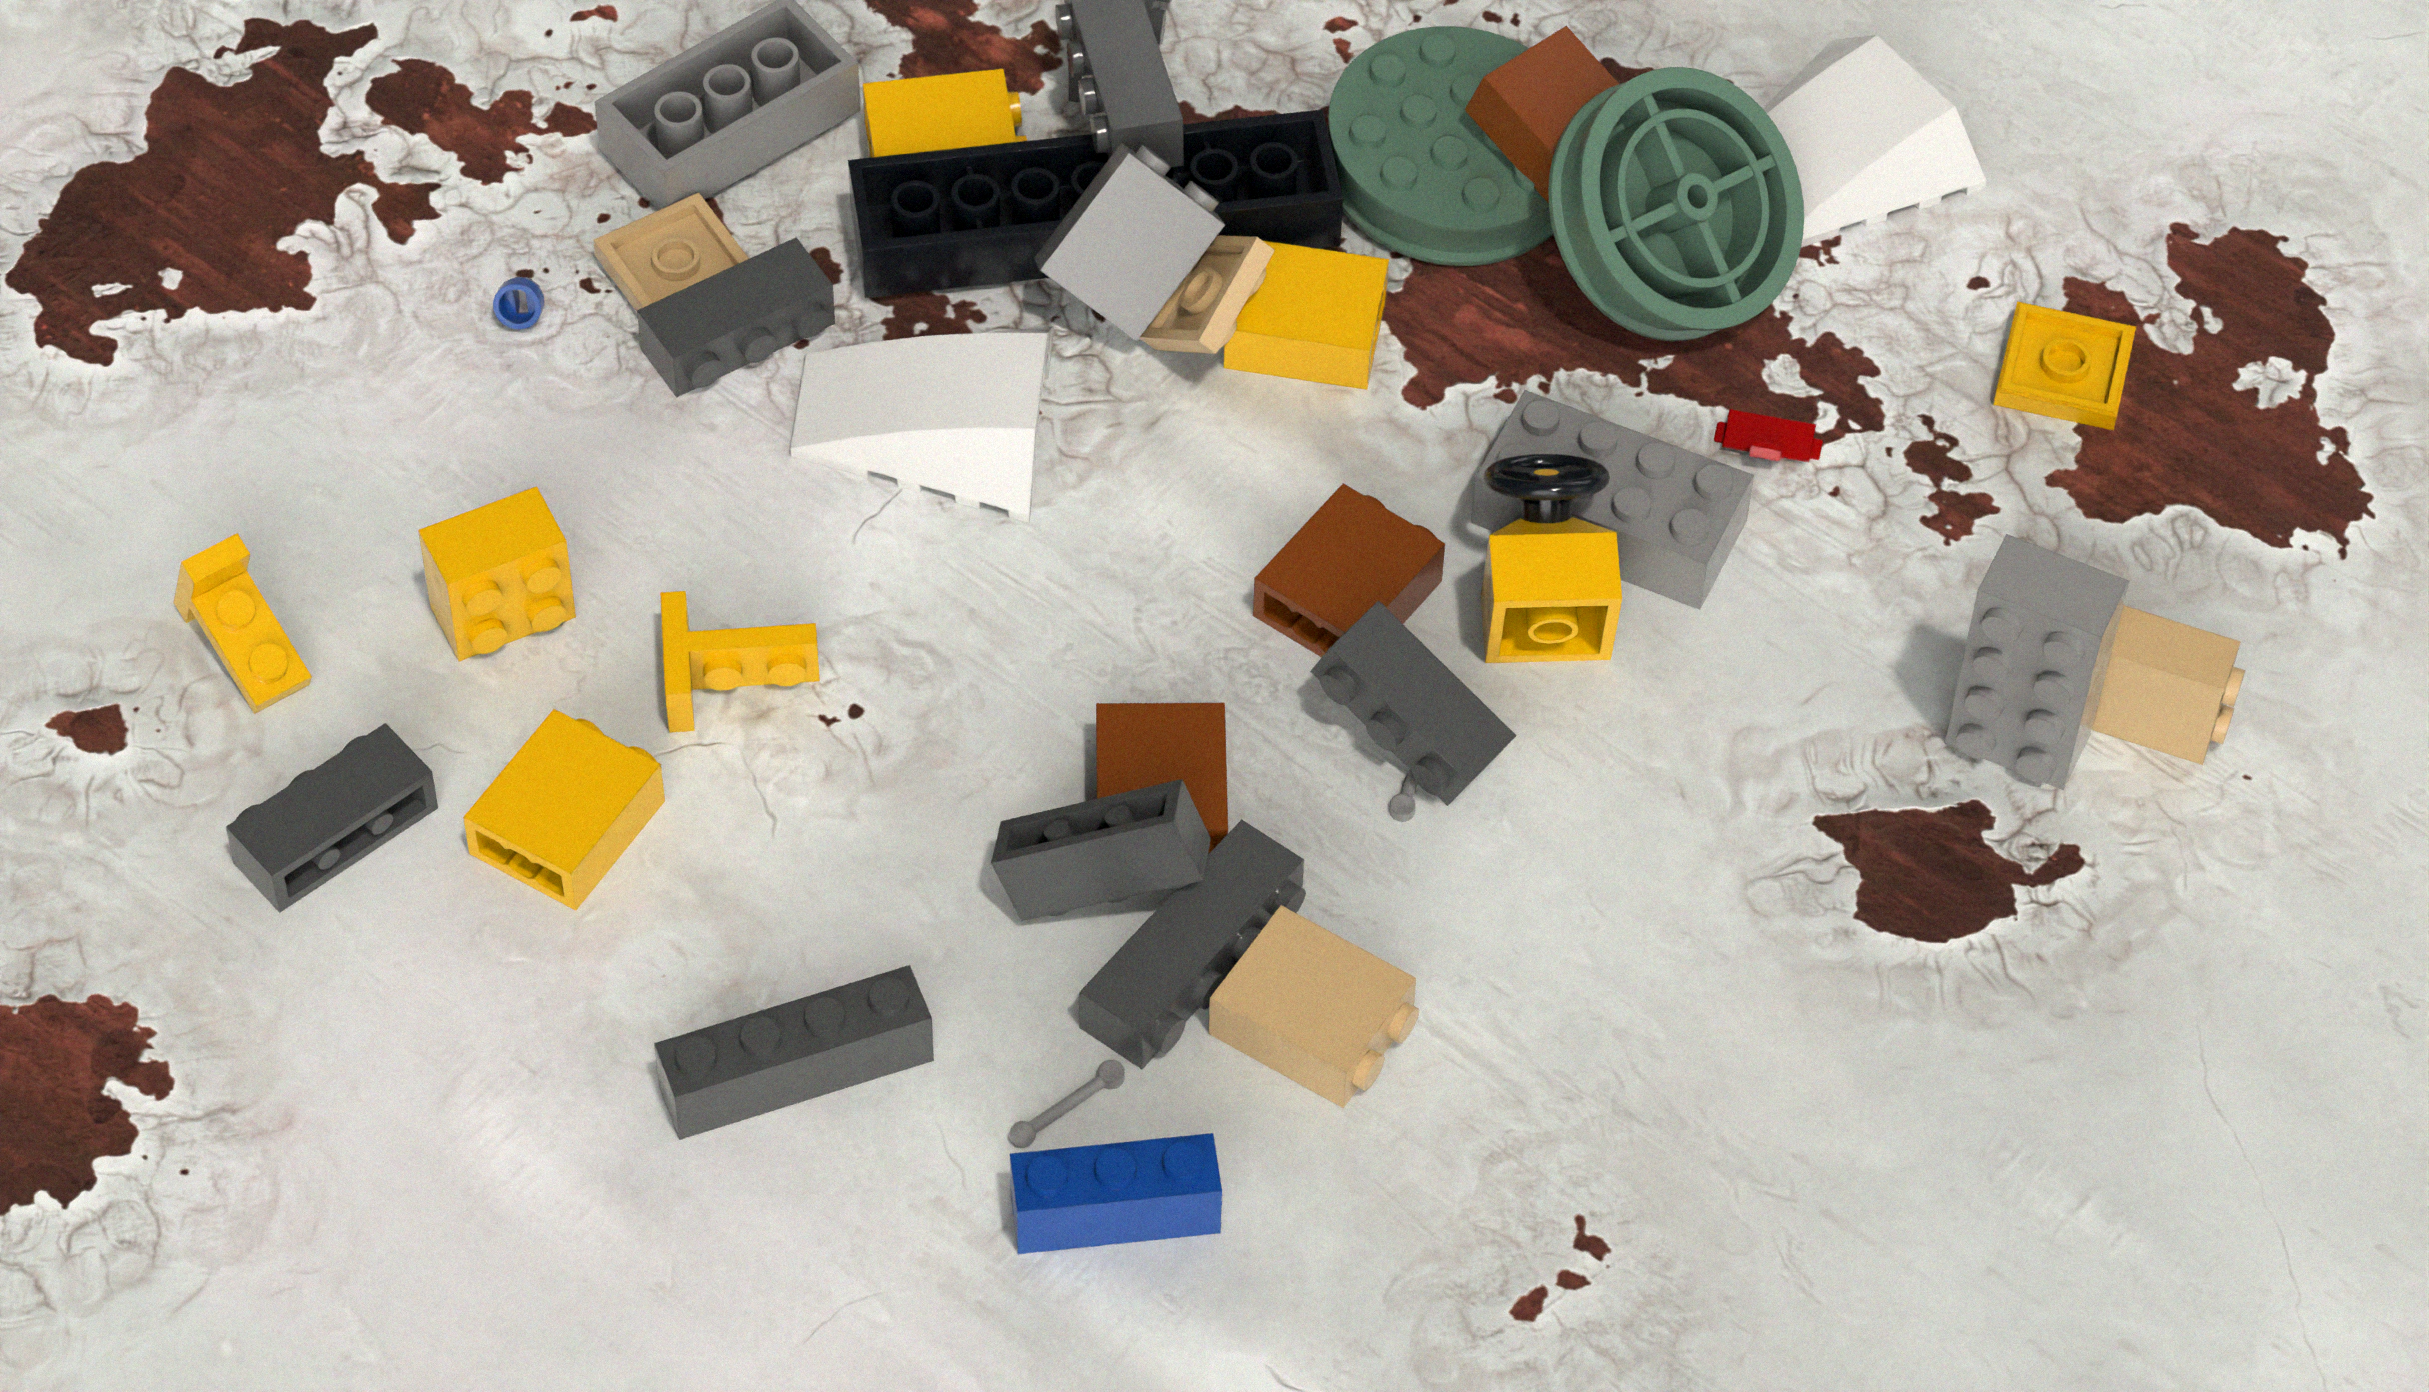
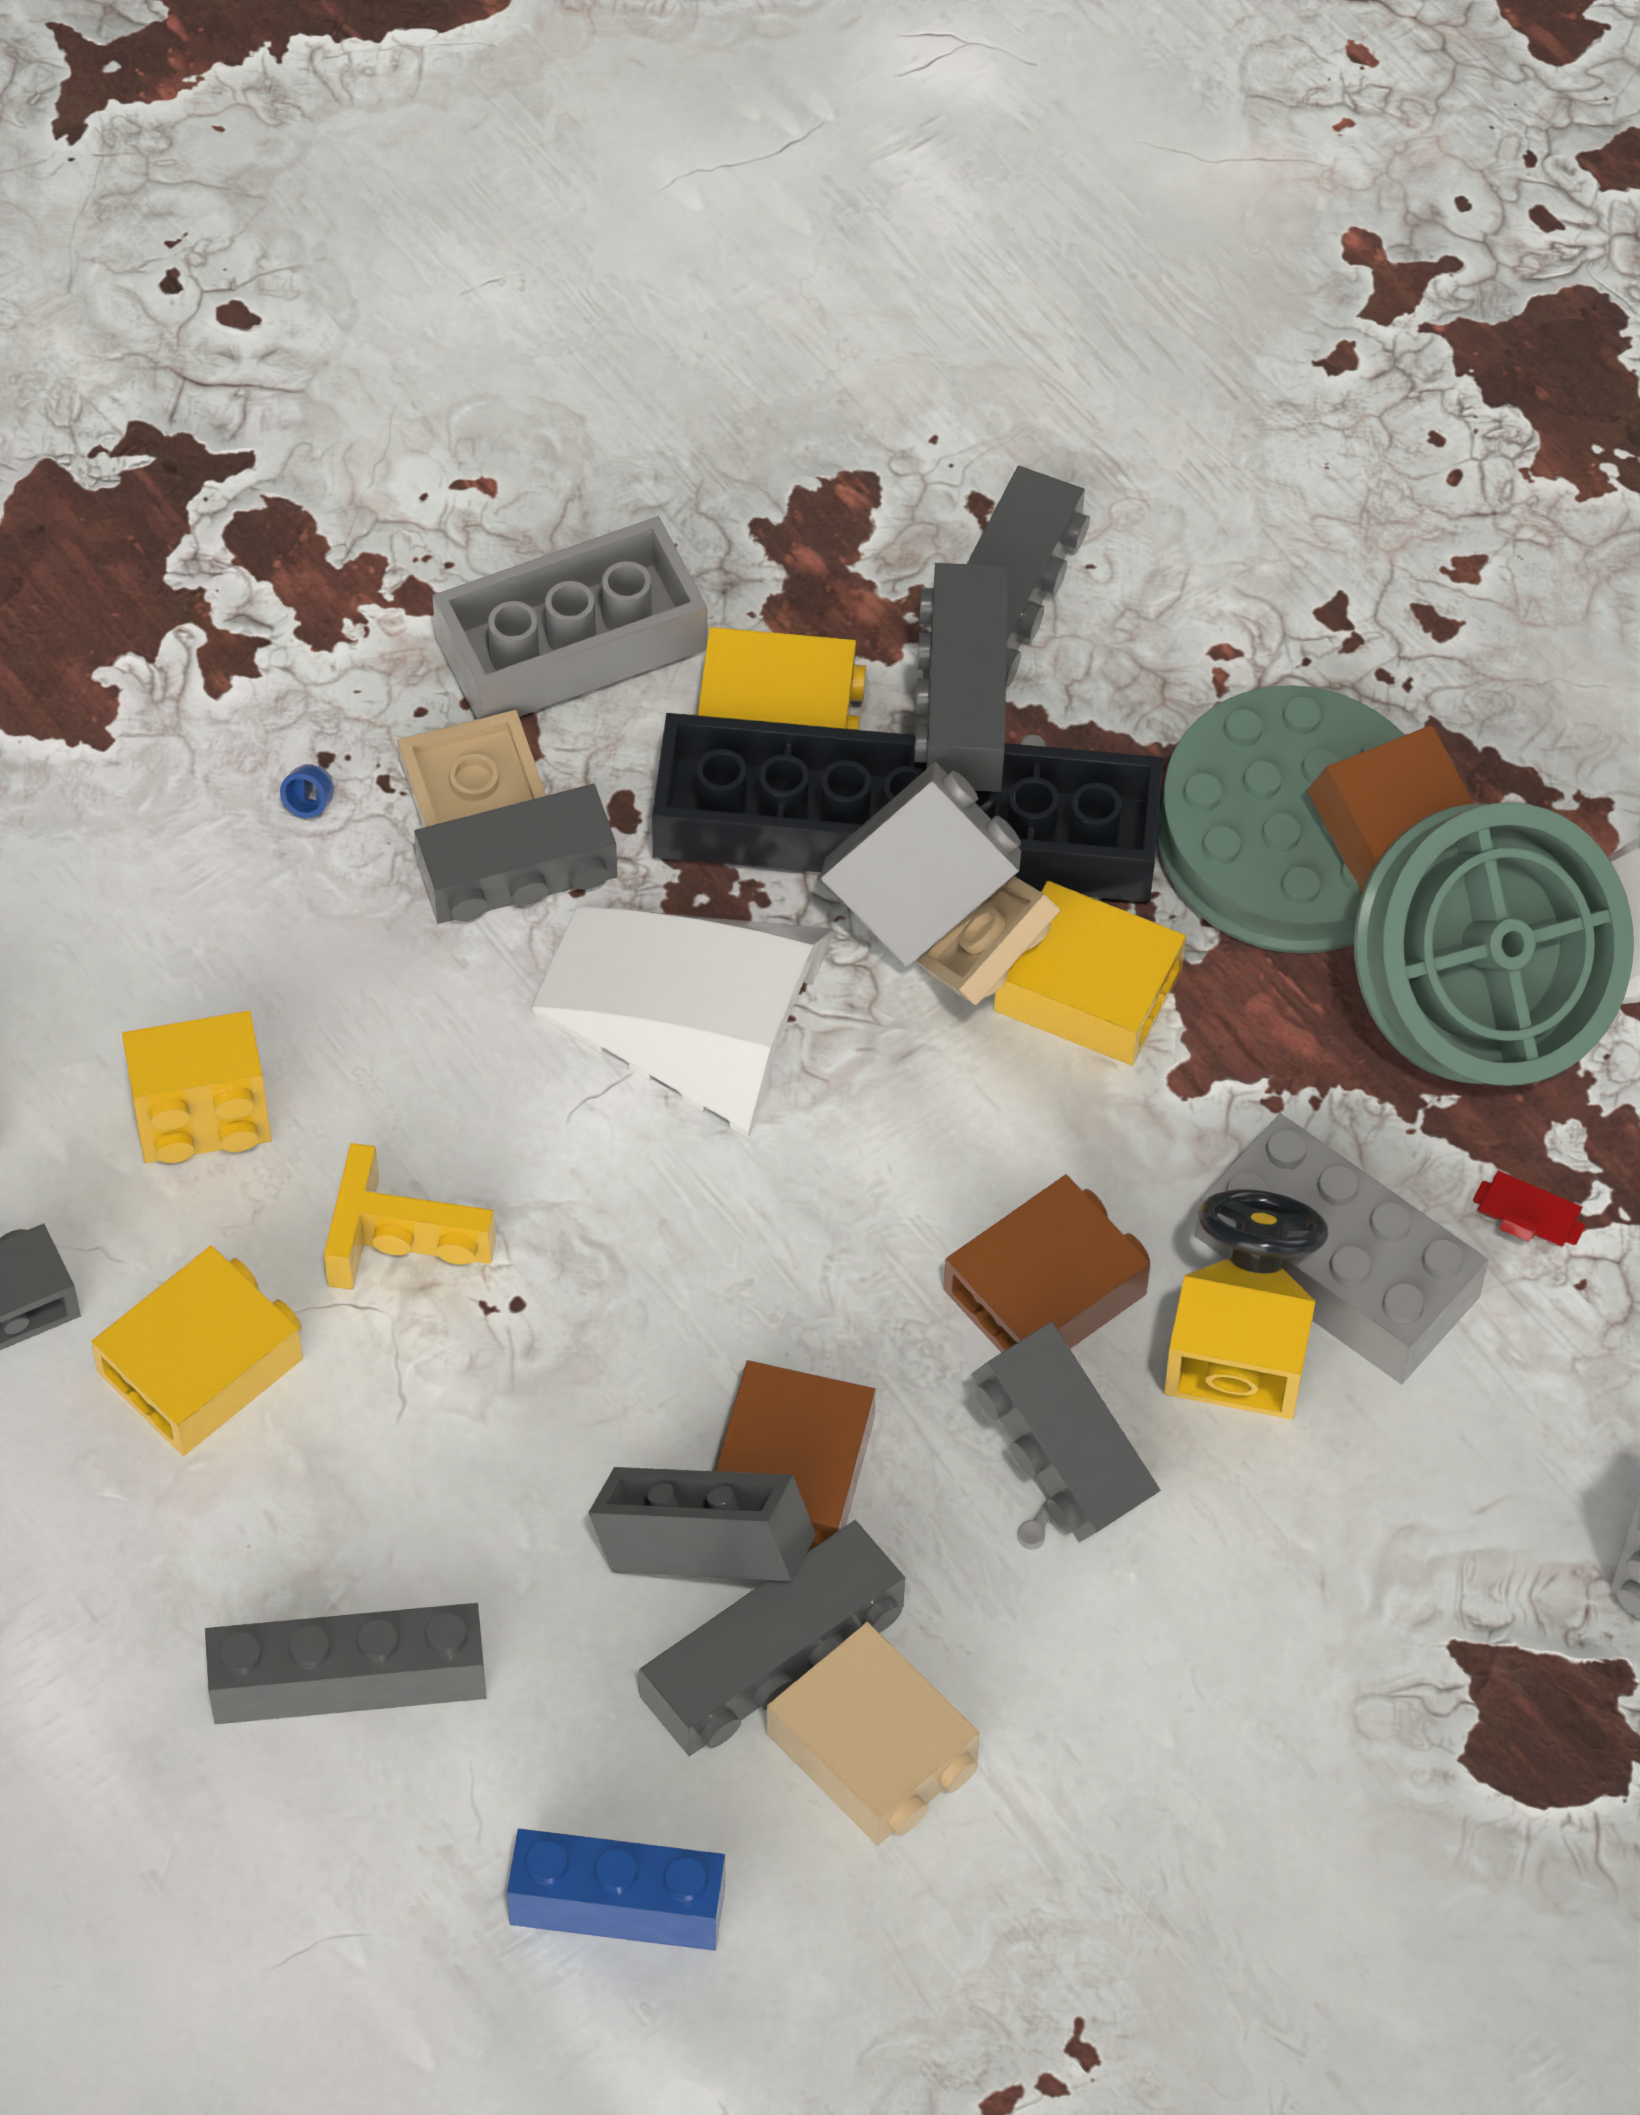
camera: 15 degrees right, 5 degrees up
light grey hinge [1009,1060,1125,1147] -> none

